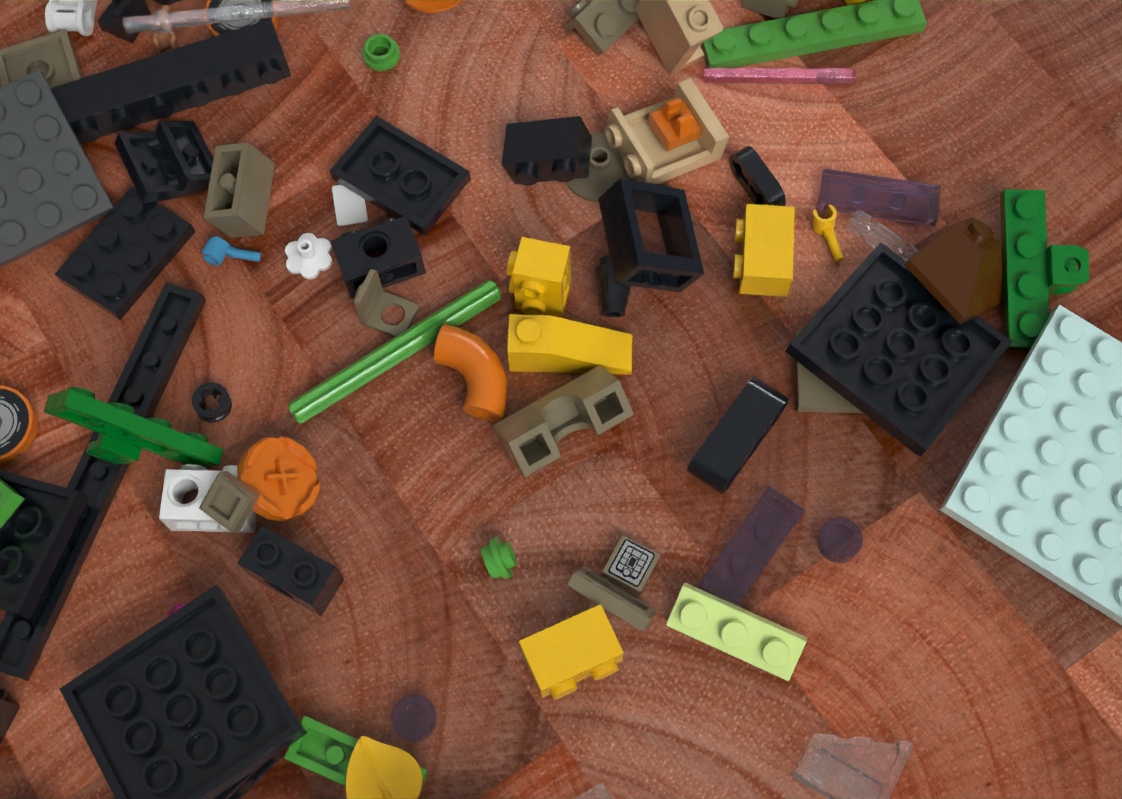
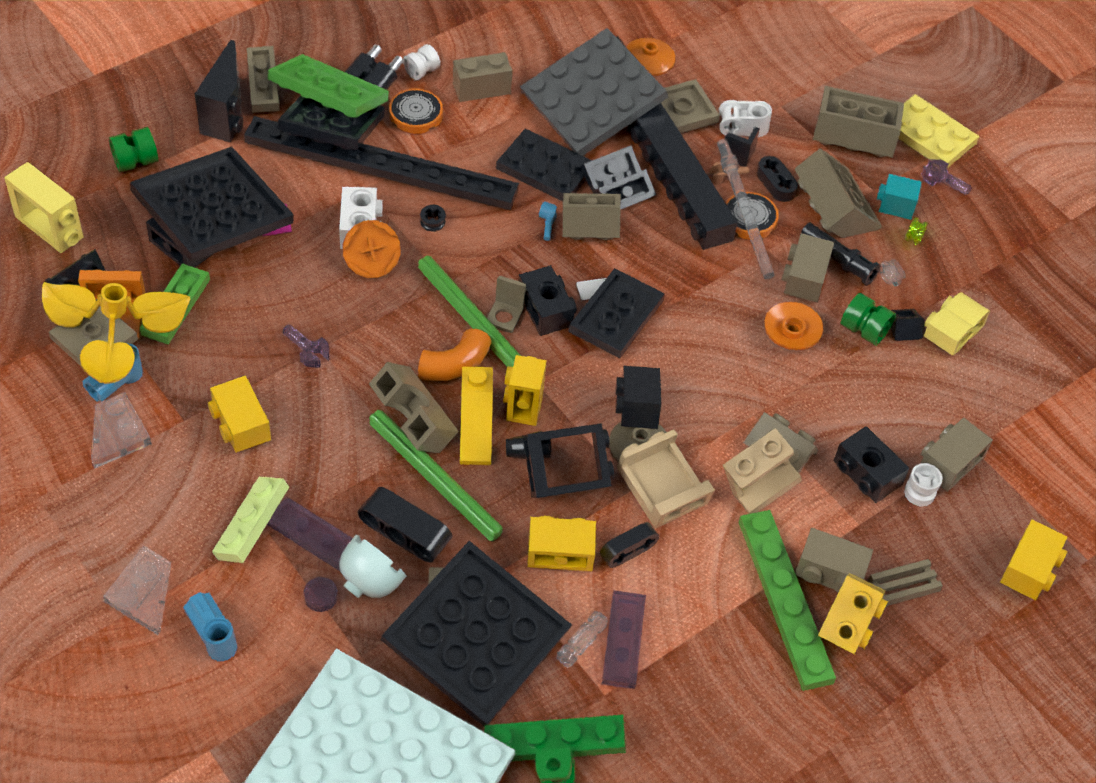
camera: 80 degrees right, 15 degrees down
green plate [43,387,223,468] -> none
dark tan tile [199,471,260,533] -> none
black brick [238,526,344,616] -> none
white plant [285,233,333,280] -> none
bright green plate [362,34,400,71] -> none
tile [391,695,437,742] -> none
bright green plate [481,536,517,579] -> none
dark tan tile [567,567,657,632] -> none
tile [602,535,661,595] -> none
orange tile [647,97,702,152] -> none
clear pink bar [703,68,856,84] -> none
yellow hand [811,205,844,262] -> none
reddish brown slope [904,217,1003,324] -> none
none -> dark azure piece [183,592,238,661]
none -> clear purple bar [282,324,330,368]
none -> light aqua cylinder [339,534,406,598]
none -> bright green axle [369,410,503,541]

